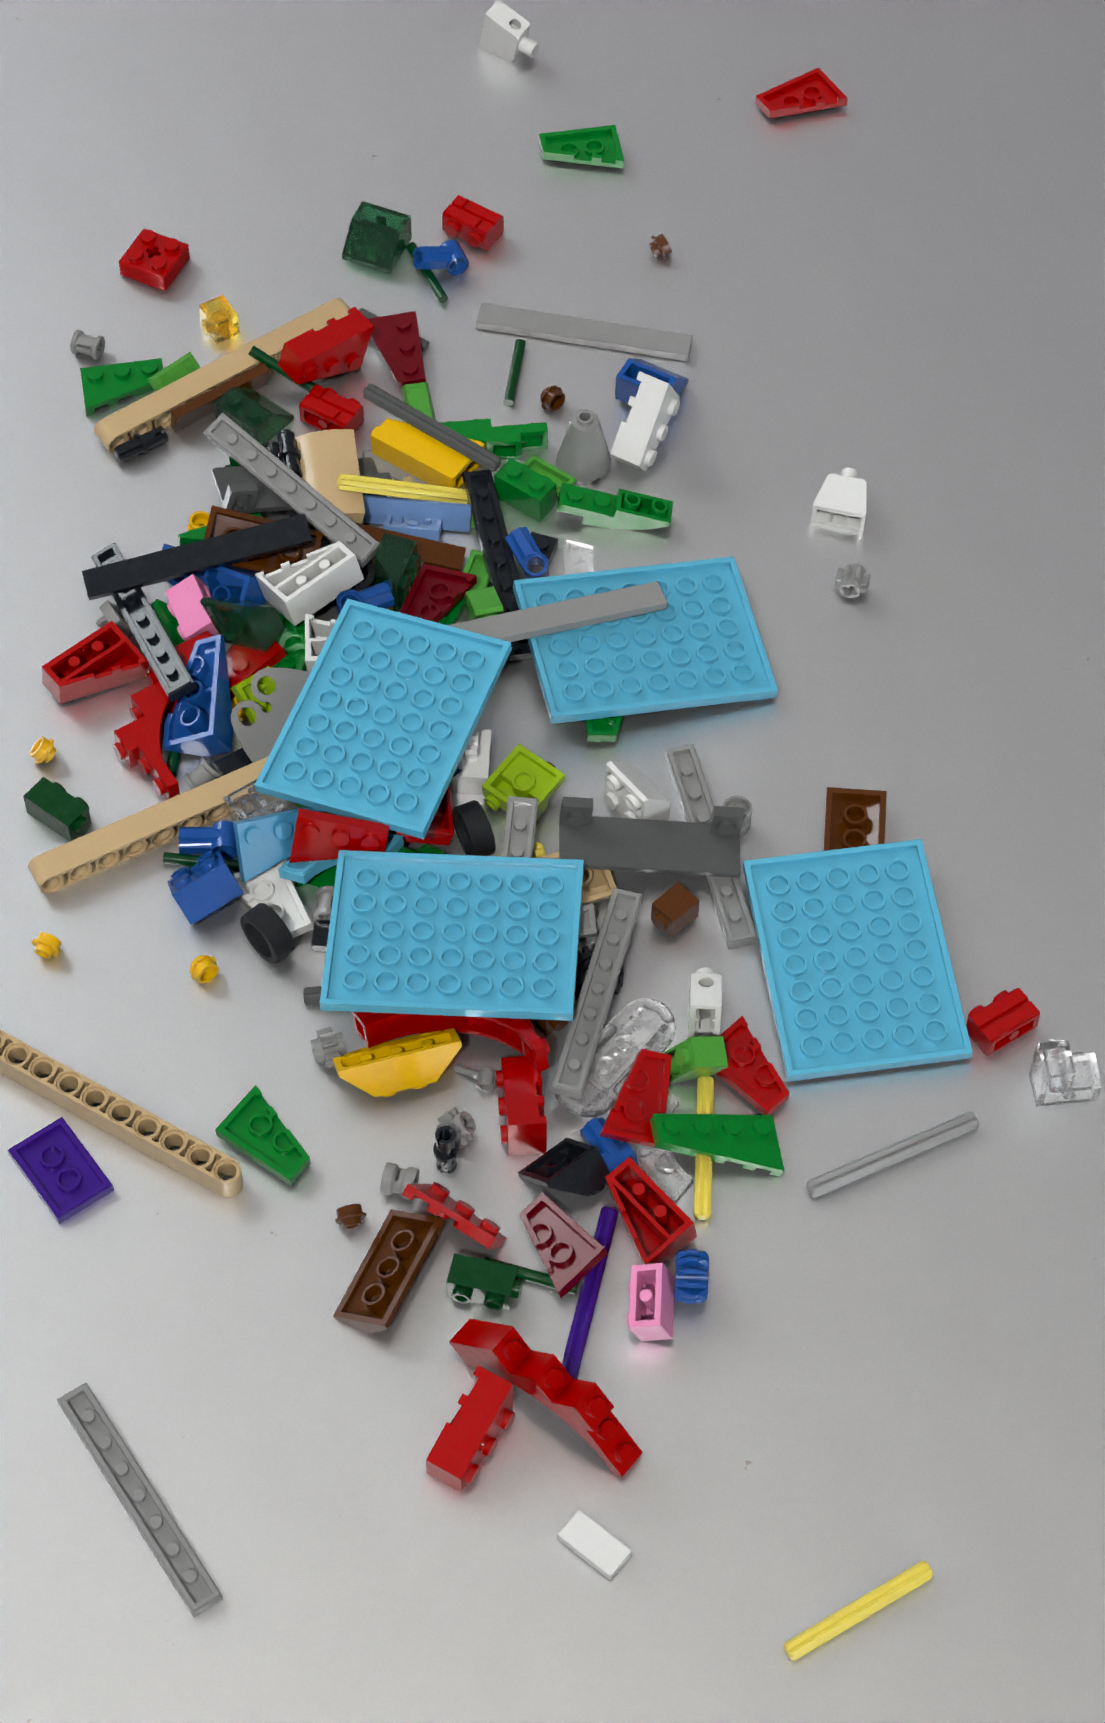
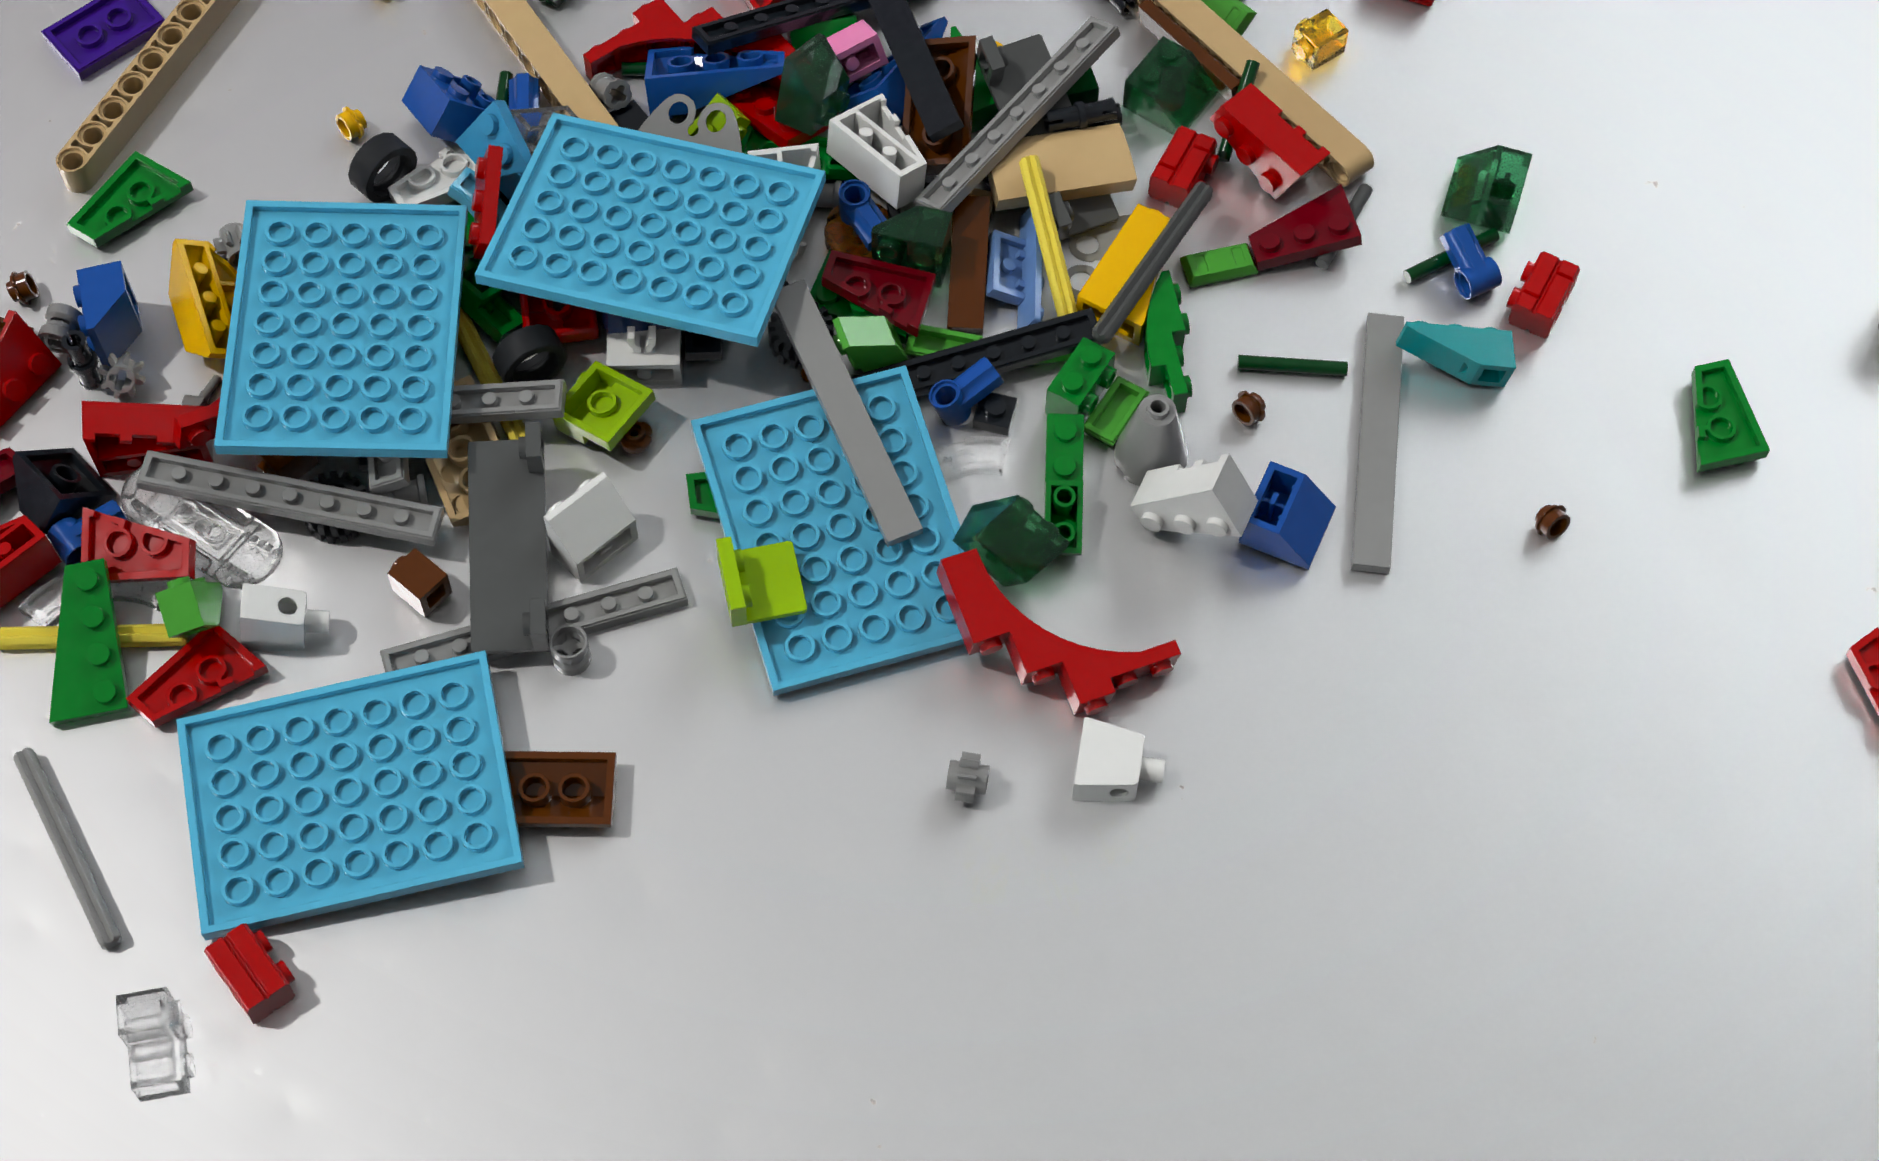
camera: 85 degrees right, 5 degrees up
none -> blue slope [73,261,143,366]
none -> lime bracket [716,536,807,627]
none -> red arch [936,548,1181,716]
none -> clear green slope [952,495,1070,587]
none -> teal slope [1396,321,1516,387]

